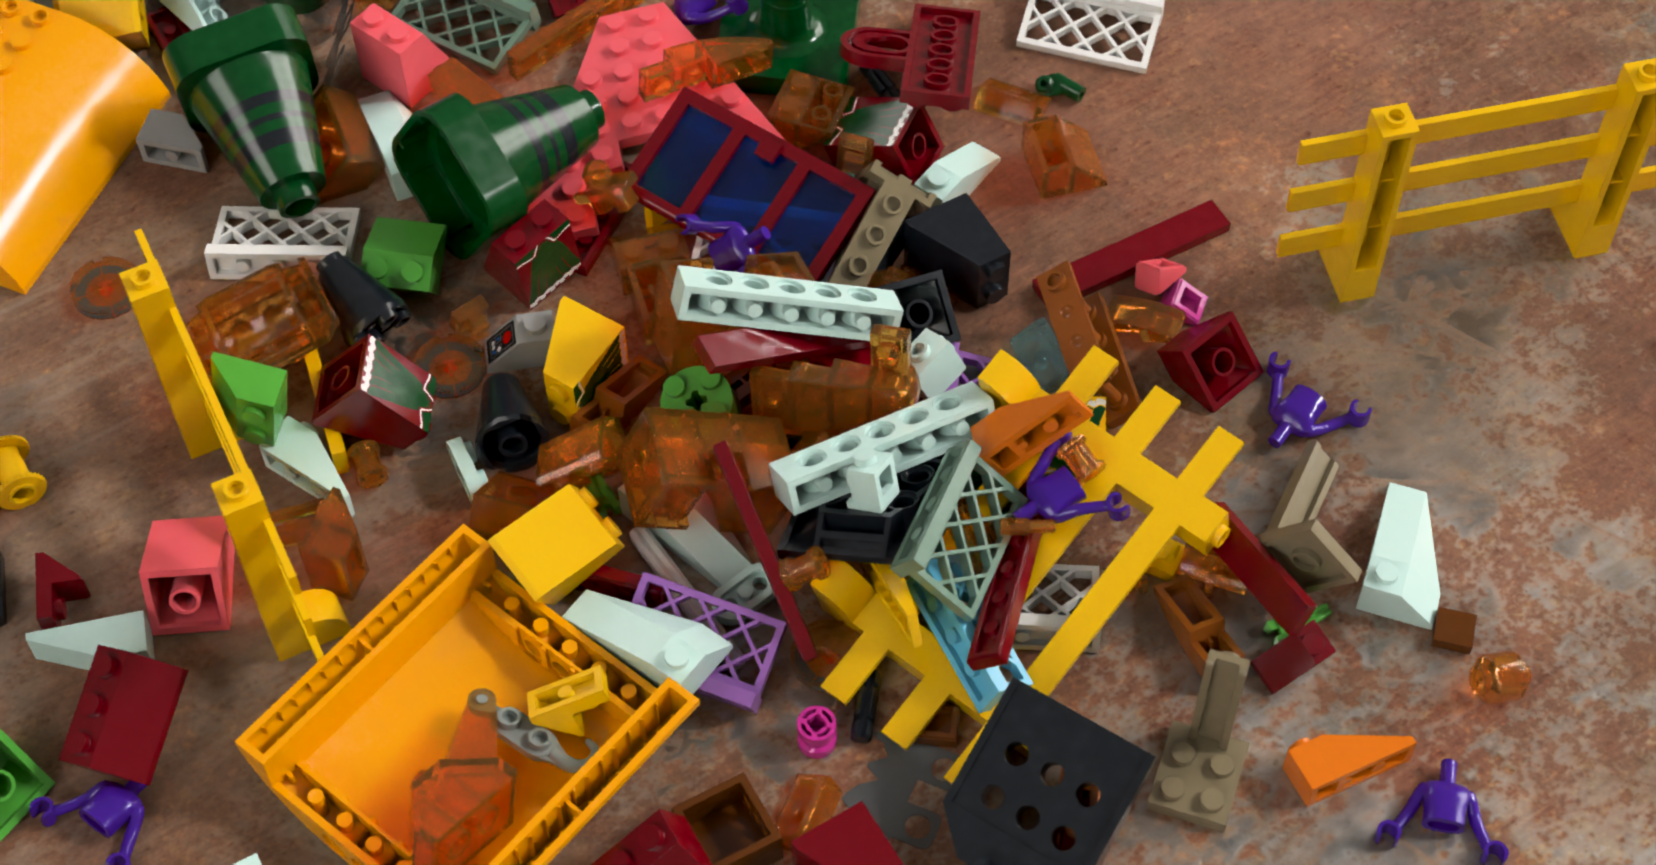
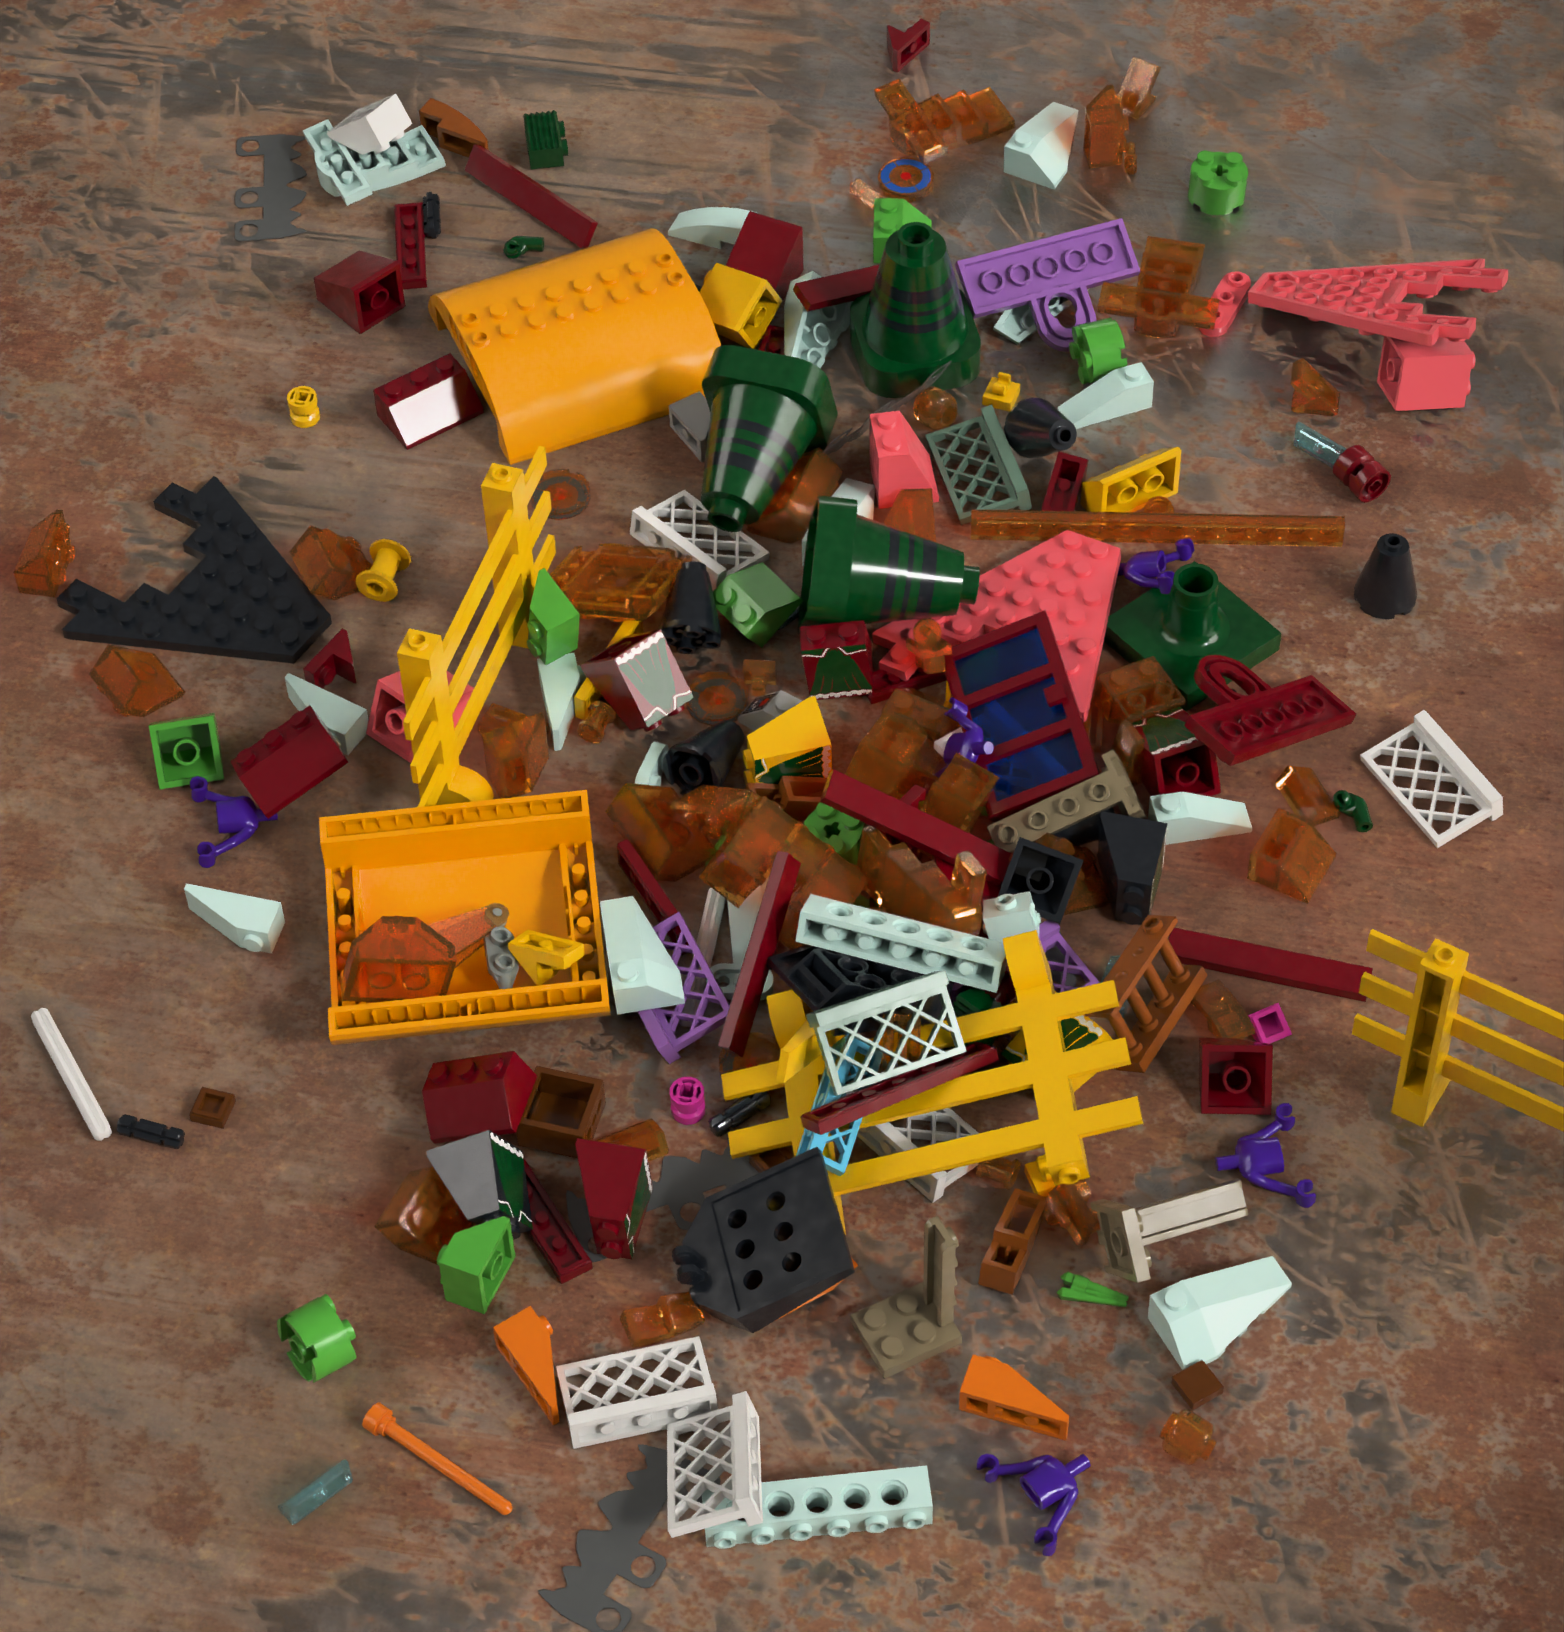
camera: 45 degrees right, 5 degrees down
yellow slope [488,484,625,606] -> none
clear orange slope [639,37,774,102] -> none
light aqua brick [670,265,904,344] -> none
clear orange bush [778,545,831,592] -> none
light aqua brick [846,448,900,514] -> none
orange slope [970,390,1094,477] -> none
clear orange pin [1000,518,1056,535] -> none
dark purple piece [1012,431,1131,526] -> none
clear orange bush [1055,434,1106,486] -> none
coral slope [1135,258,1187,295] -> none
dark red tile [1212,502,1317,636] -> none
dark red slope [1250,619,1337,695] -> none

